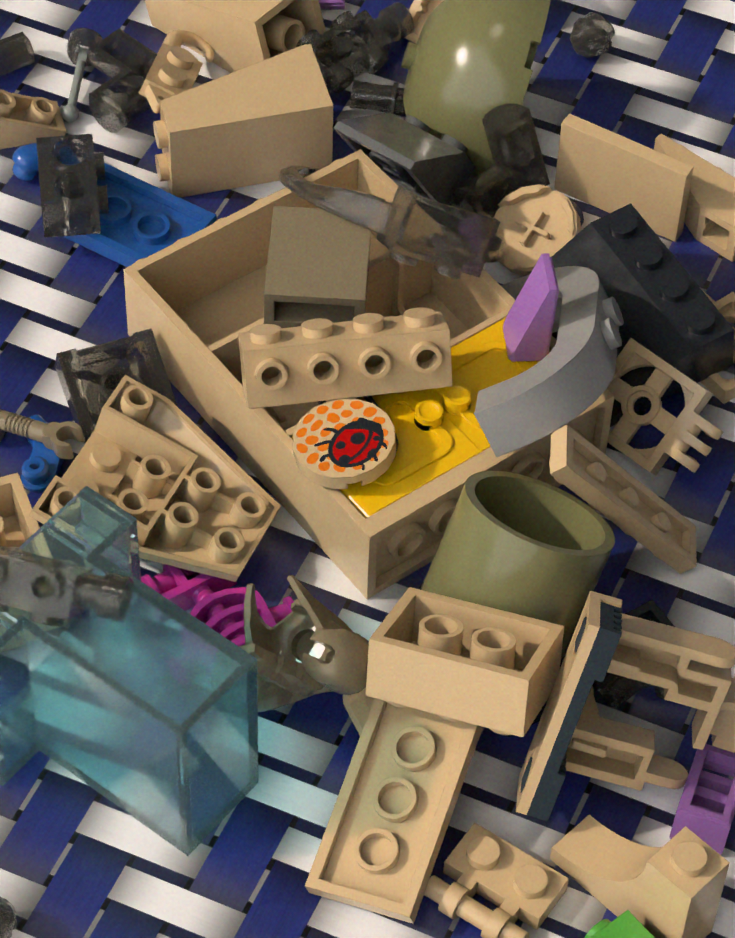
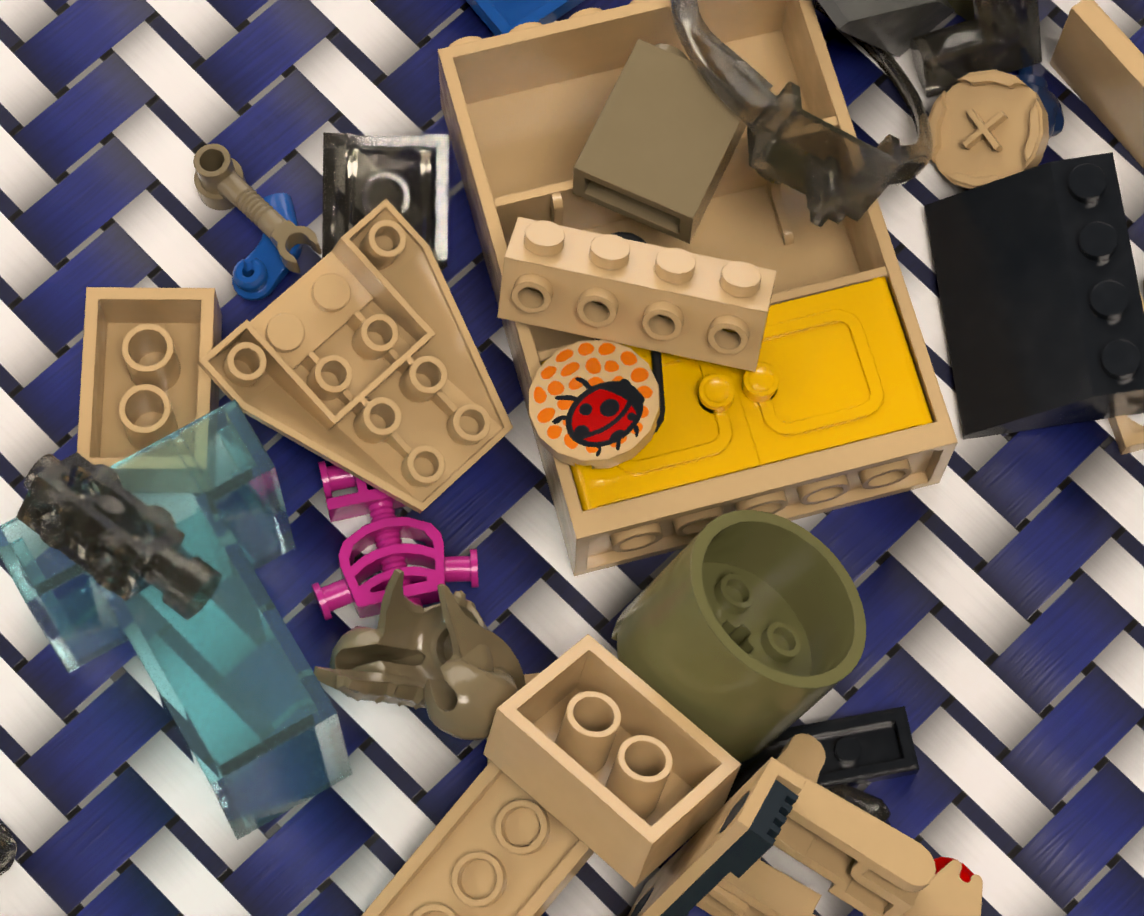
camera: 20 degrees right, 20 degrees up
light grey arch [474,266,624,457] -> none
medium lavender slope [503,253,559,362] -> none
tan plate [549,425,697,574] -> none
tan piece [607,338,724,476] -> none

